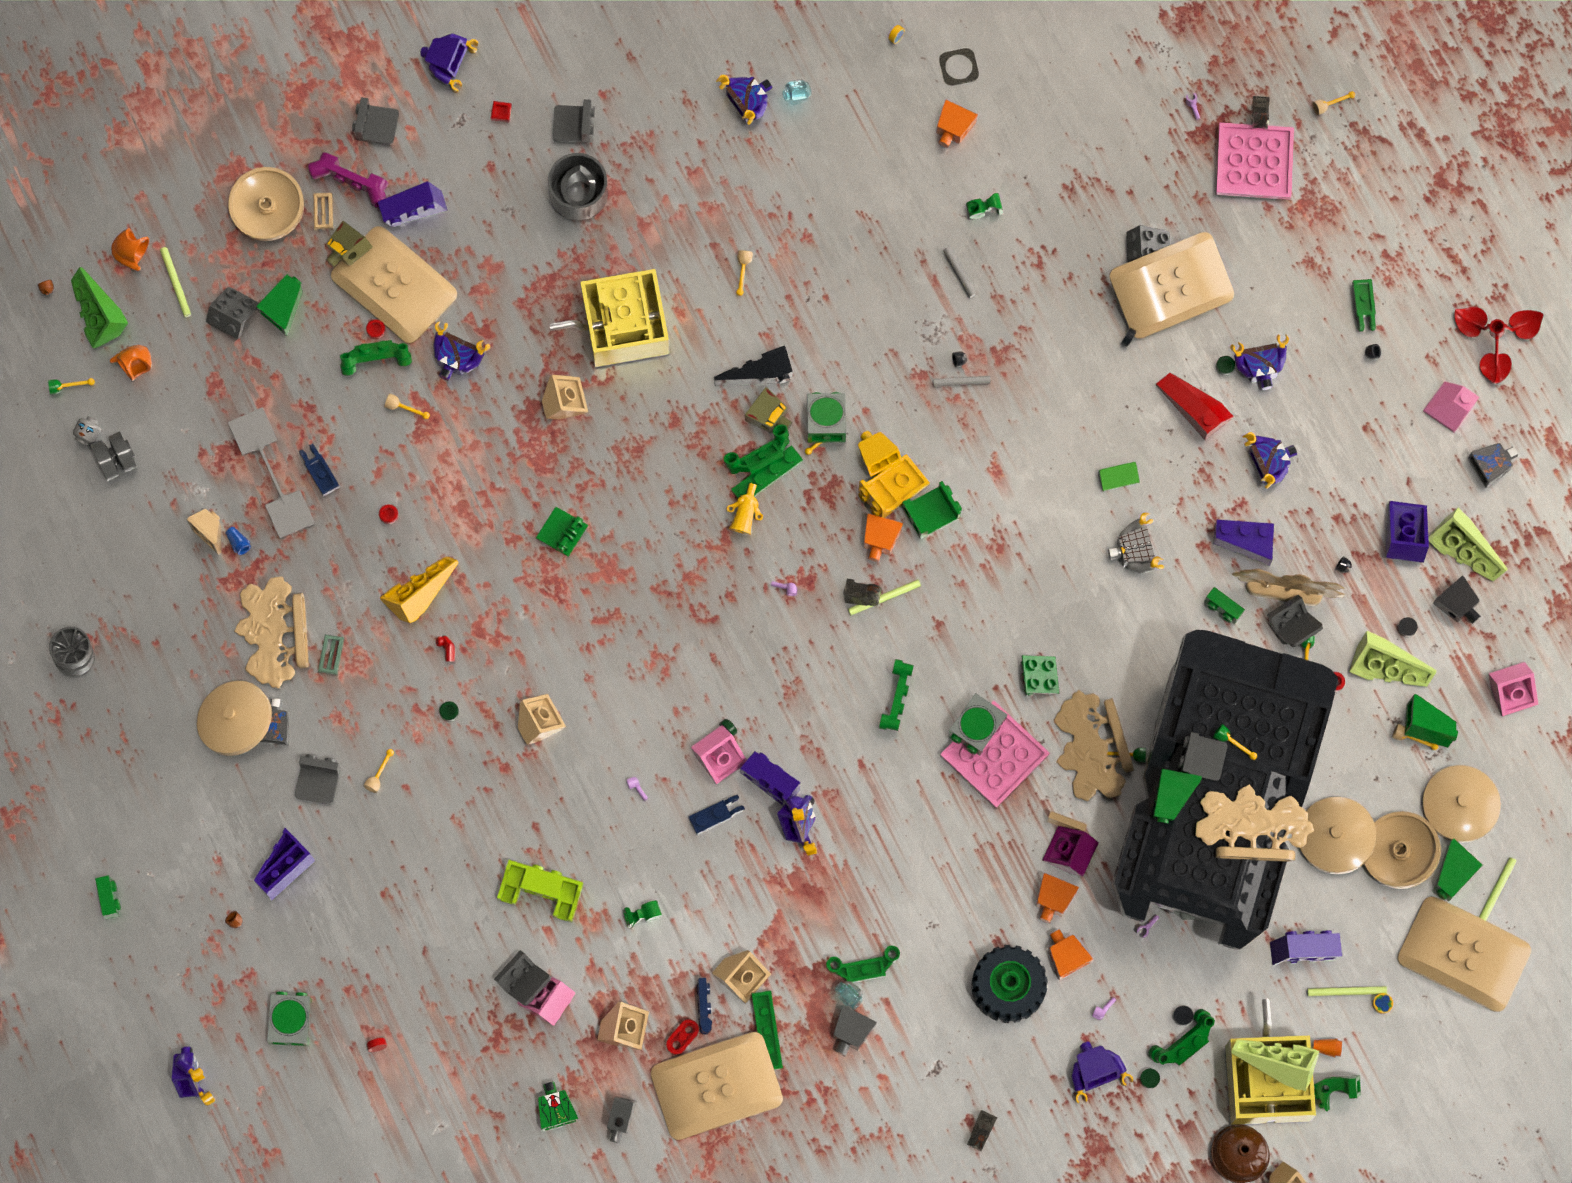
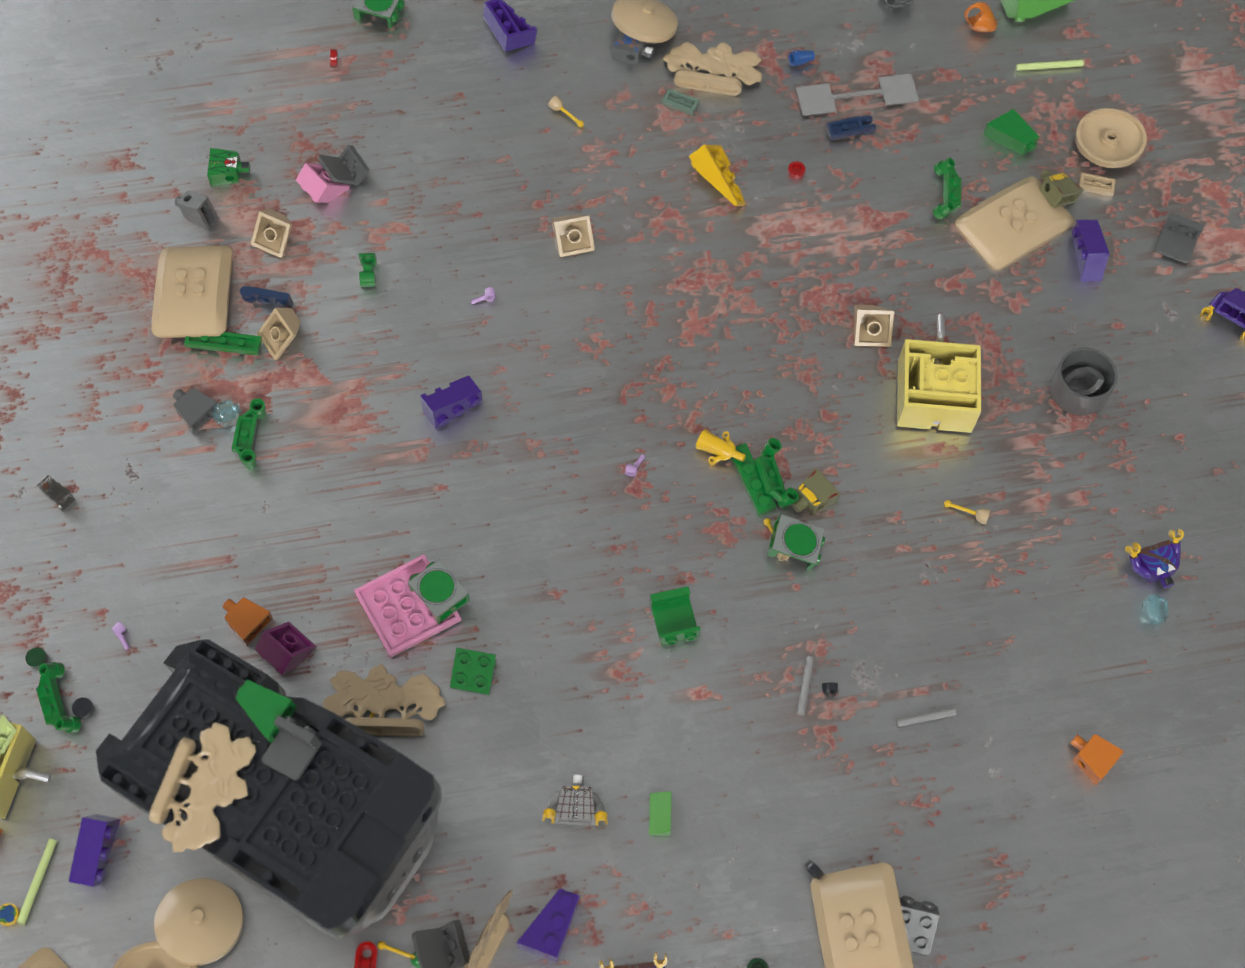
camera: 105 degrees right, 10 degrees down
orange piece [111,228,149,271] -> none
tan slope [187,509,221,555] -> none
dark grey bracket [206,287,259,339] -> none
dark grey bracket [295,754,341,805] -> none
magenta plate [308,152,389,207] -> none
red tile [366,319,386,339] -> none
hinge [384,393,430,419] -> none
torso [433,321,490,381] -> none
red arm [436,635,455,661] -> none
dark green tile [439,701,459,722] -> none
red tile [491,101,512,123] -> none
lime bracket [497,860,584,923] -> none
green hinge [536,507,588,557] -> none
dark grey bracket [553,99,595,143] -> none
red plate [666,1019,699,1055] -> none
dark blue hinge [688,795,745,835] -> none
bright pink slope [691,725,747,784] -> none
black wedge [714,345,793,386] -> none
dark green tile [719,719,737,737] -> none
dark purple torso [777,795,817,856] -> none
clear smoke leg [843,578,882,606] -> none
yellowish green bar [848,580,921,616] -> none
yellow torso [858,431,902,477] -> none
yellow bracket [858,454,930,518] -> none
orange torso [864,513,903,562] -> none
green plate [879,659,914,731] -> none
yellow tile [888,25,905,44] -> none
clear smoke piece [939,48,979,86] -> none
green leg [966,193,1003,219] -> none
black wheel [971,945,1048,1023] -> none
tan tile [1047,812,1087,832] -> none
orange torso [1048,929,1093,980] -> none
dark purple torso [1071,1042,1133,1103] -> none
red wedge [1156,373,1234,440] -> none
green piece [1204,587,1245,624] -> none
hinge [1213,724,1257,760] -> none

